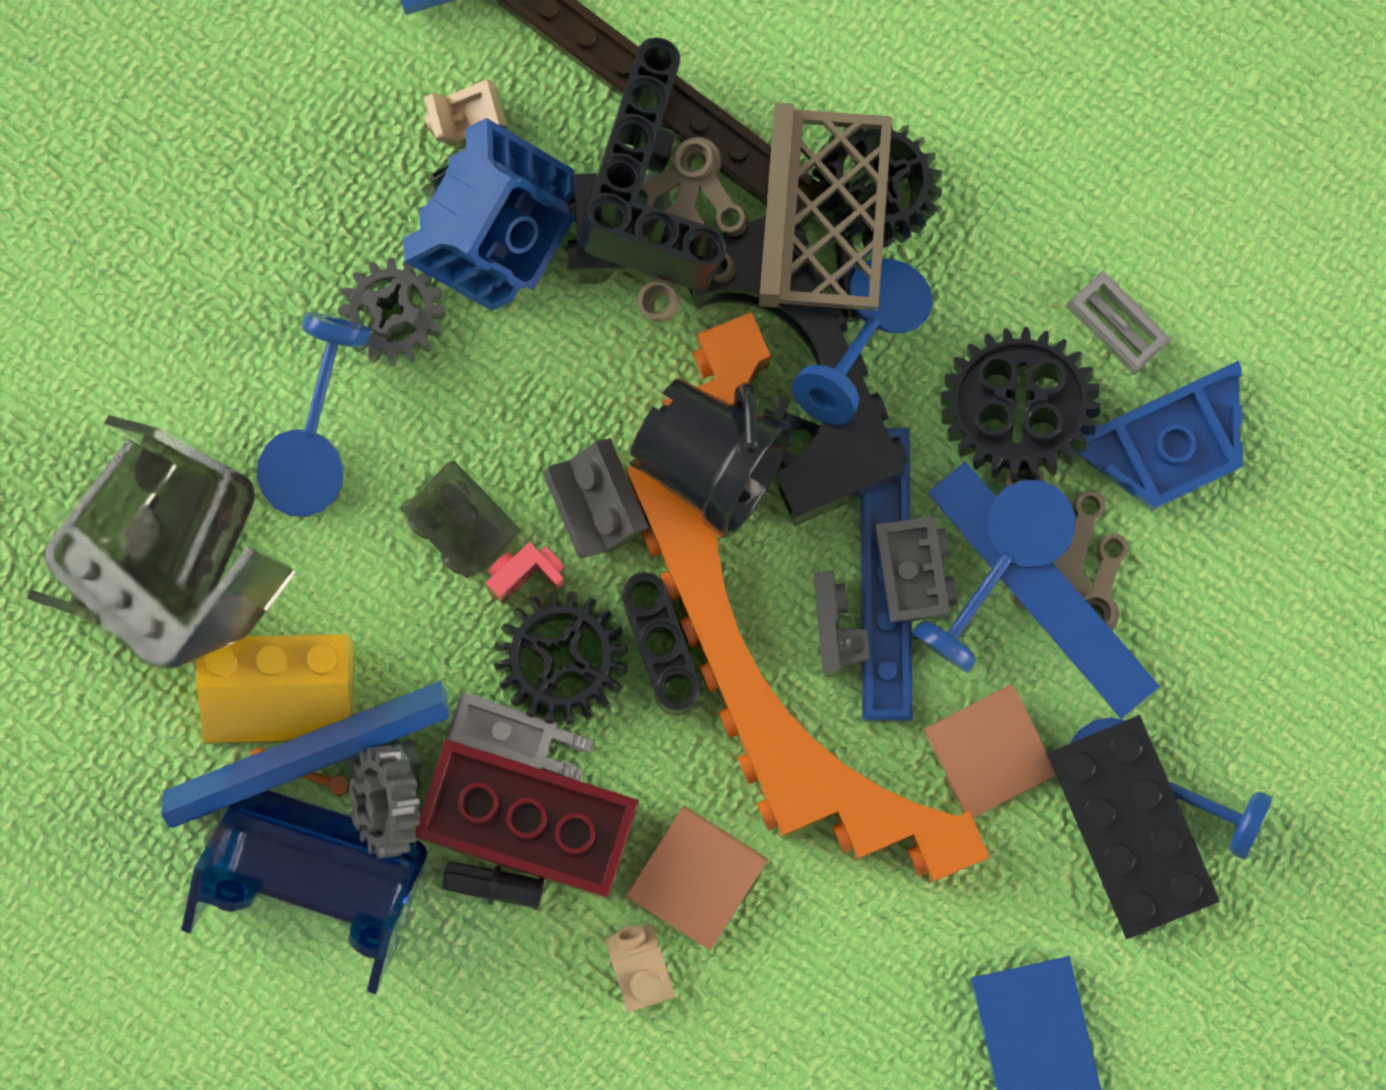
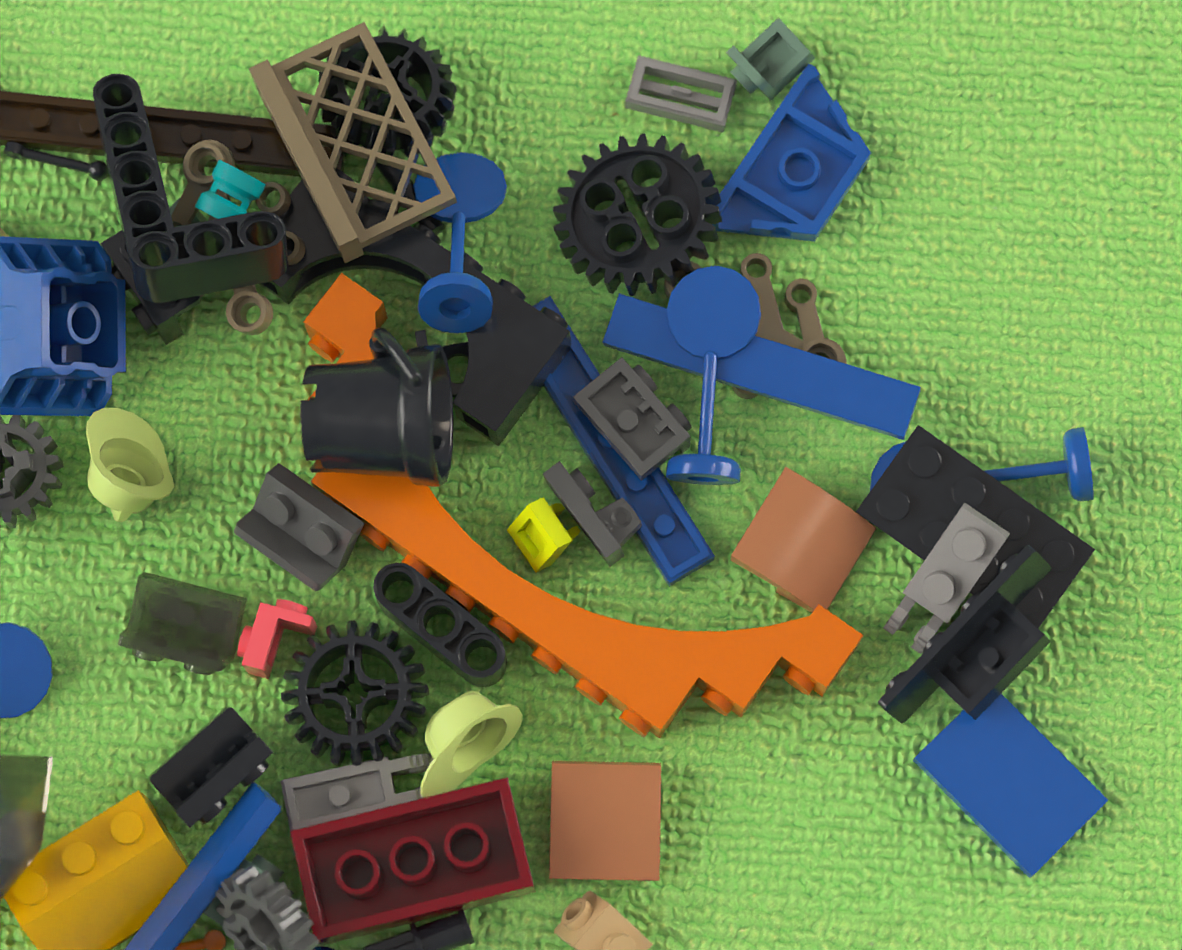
camera: 25 degrees left, 5 degrees down
black tile [647,124,677,173] -> none
none -> black hinge [4,142,109,181]
none -> yellowish green piece [86,408,174,522]
none -> black bracket [149,706,273,828]
none -> teal wheel [194,160,266,219]
none -> yellowish green piece [420,690,522,798]
none -> neon yellow tile [507,497,580,573]
none -> sand green bracket [726,18,815,100]
none -> black bracket [878,545,1051,723]
none -> light grey hinge [883,503,1010,654]

